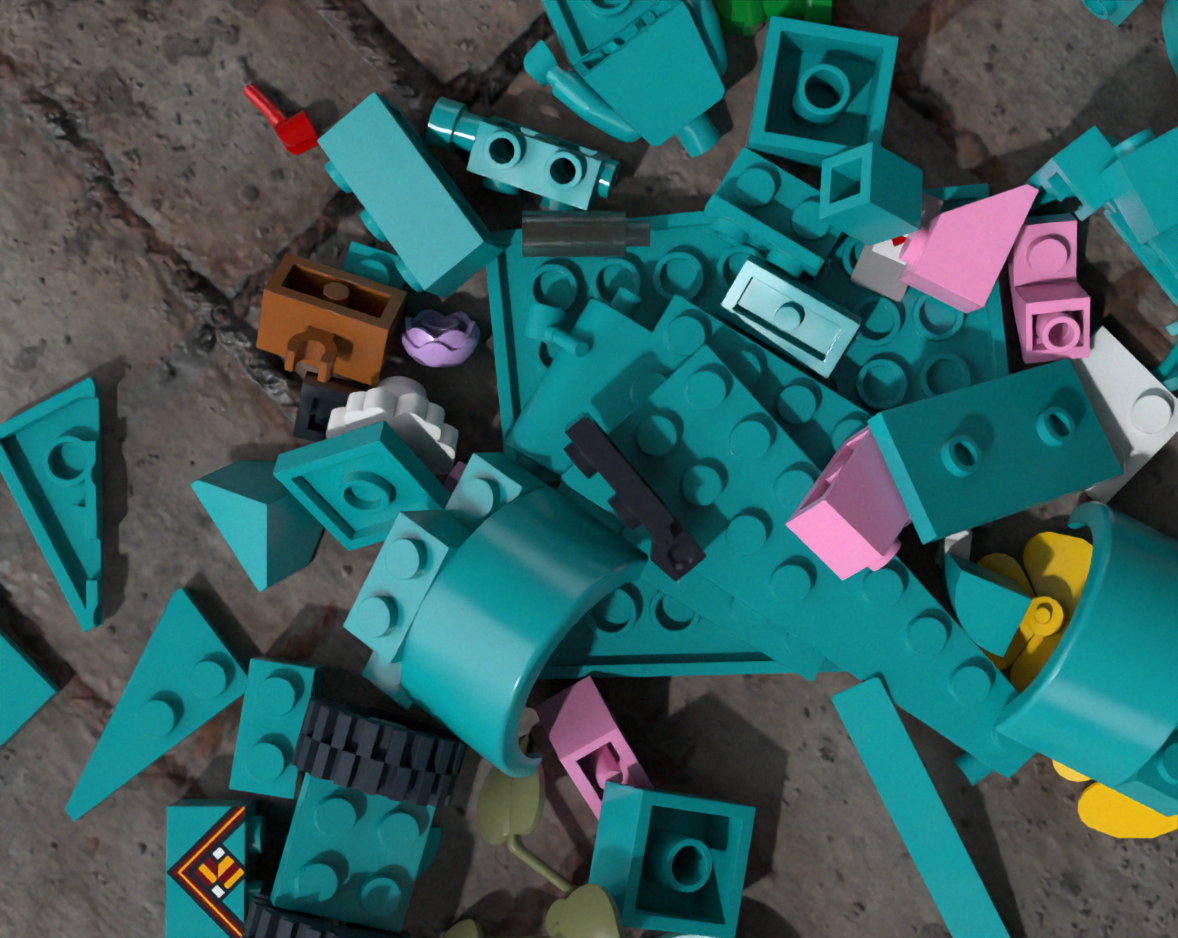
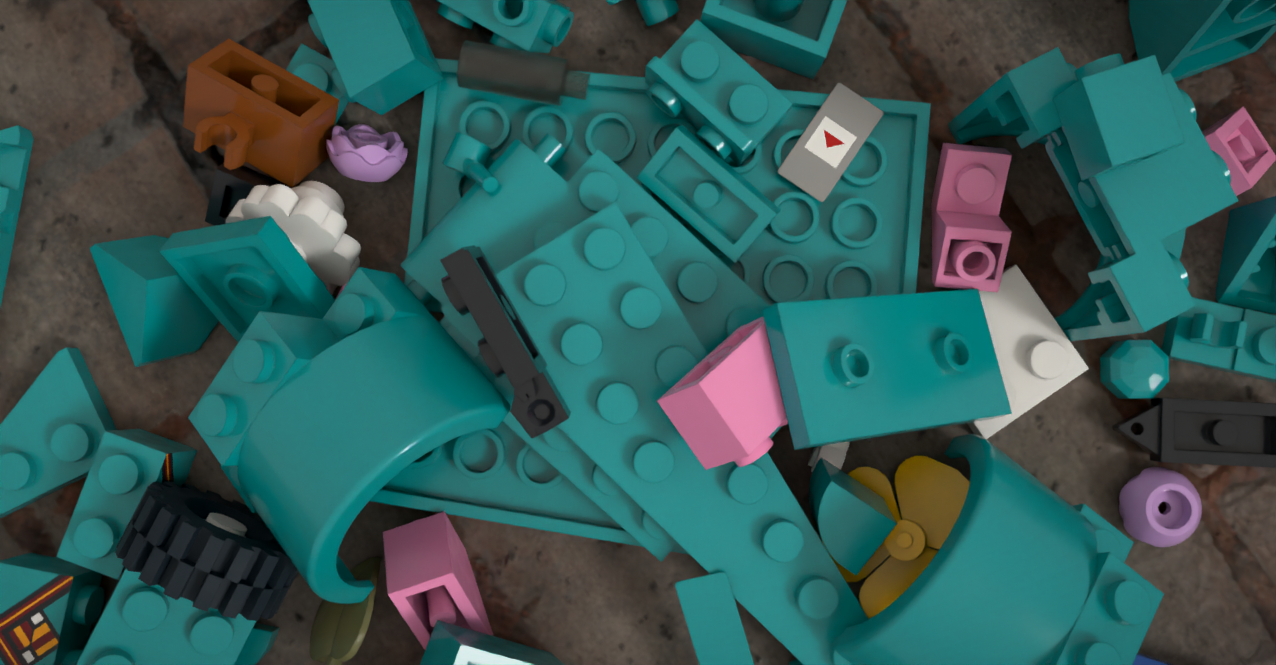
camera: 10 degrees right, 0 degrees up
teal brick [819,142,923,246] -> none
bright pink slope [899,184,1039,314] -> none

